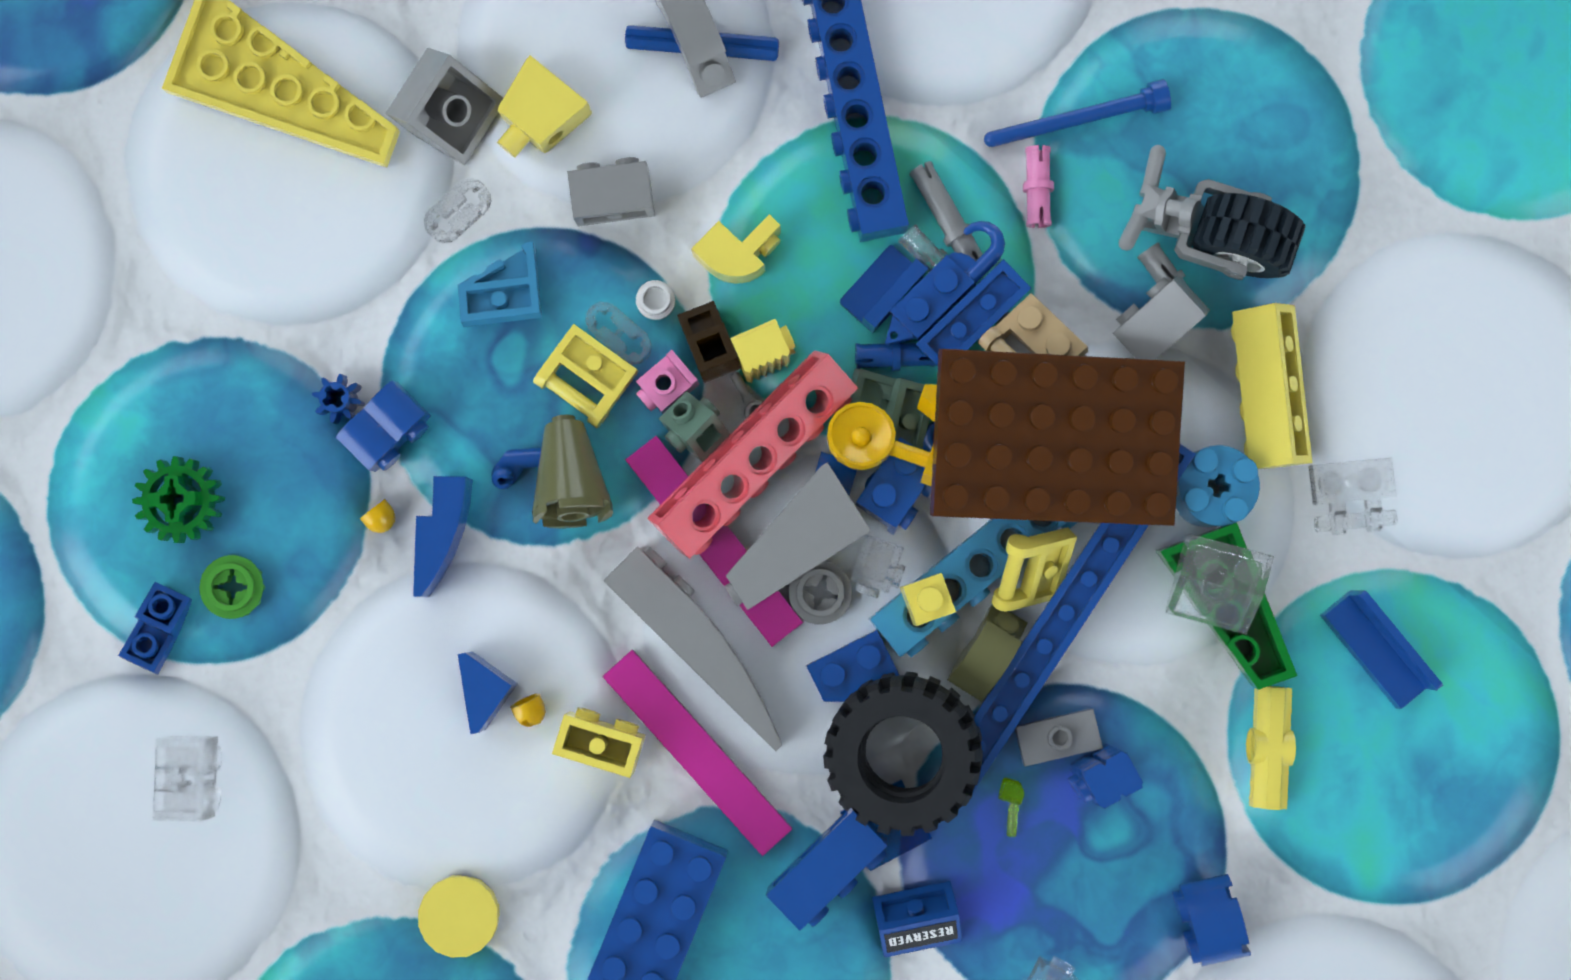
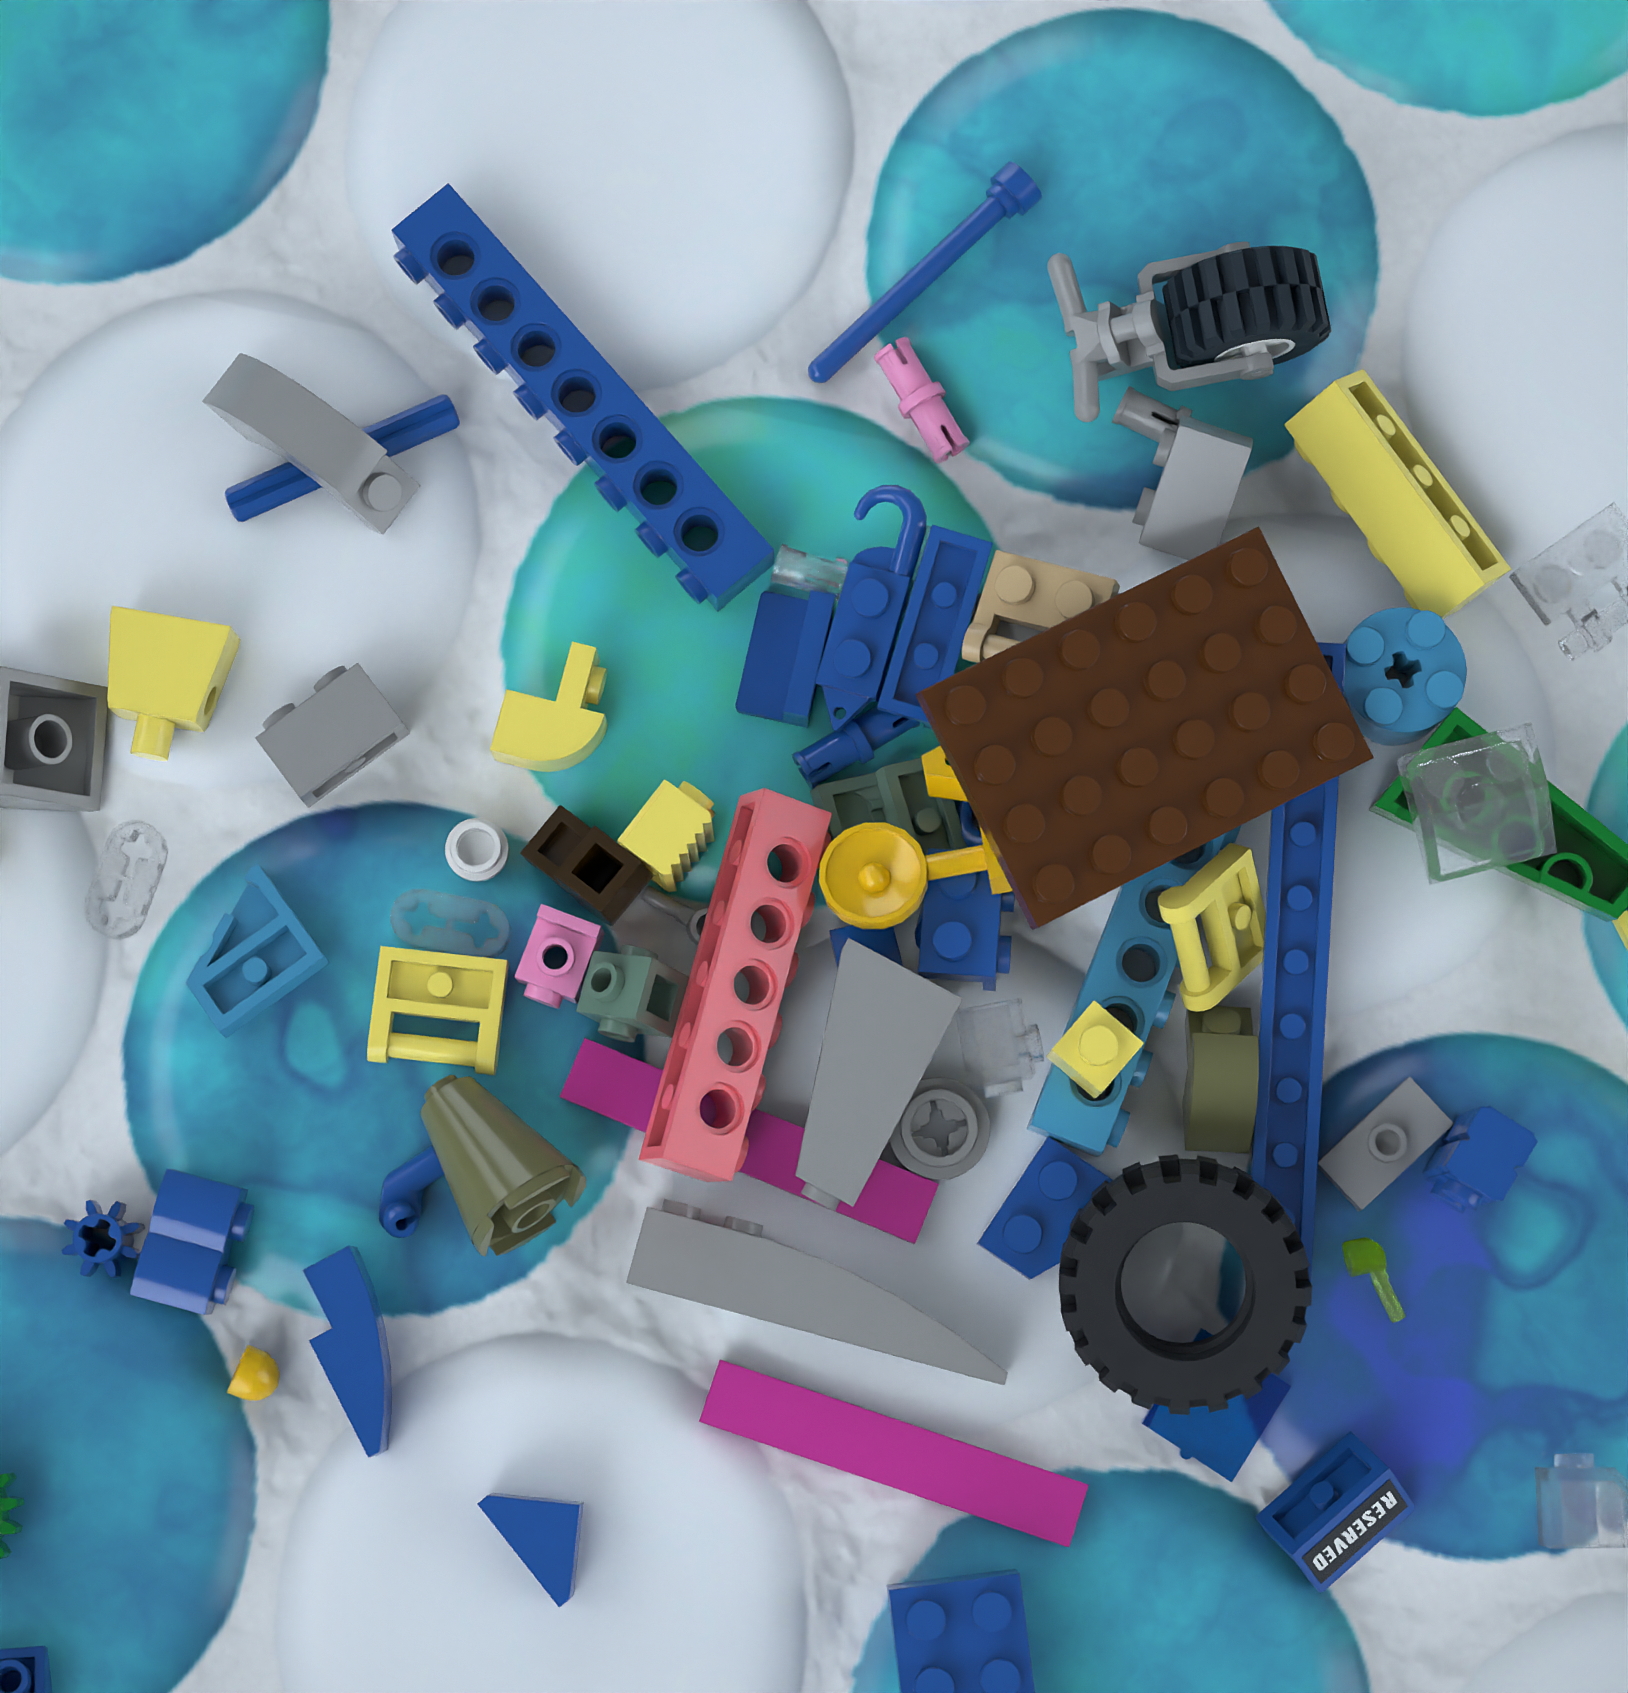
camera: 30 degrees left, 5 degrees down
bright green gear [199,555,266,619] -> none
yellow hinge [510,693,546,727] -> none
light yellow brick [552,707,646,778] -> none
blue brick [766,808,888,931] -> none
light grey pin [909,161,983,261] -> none

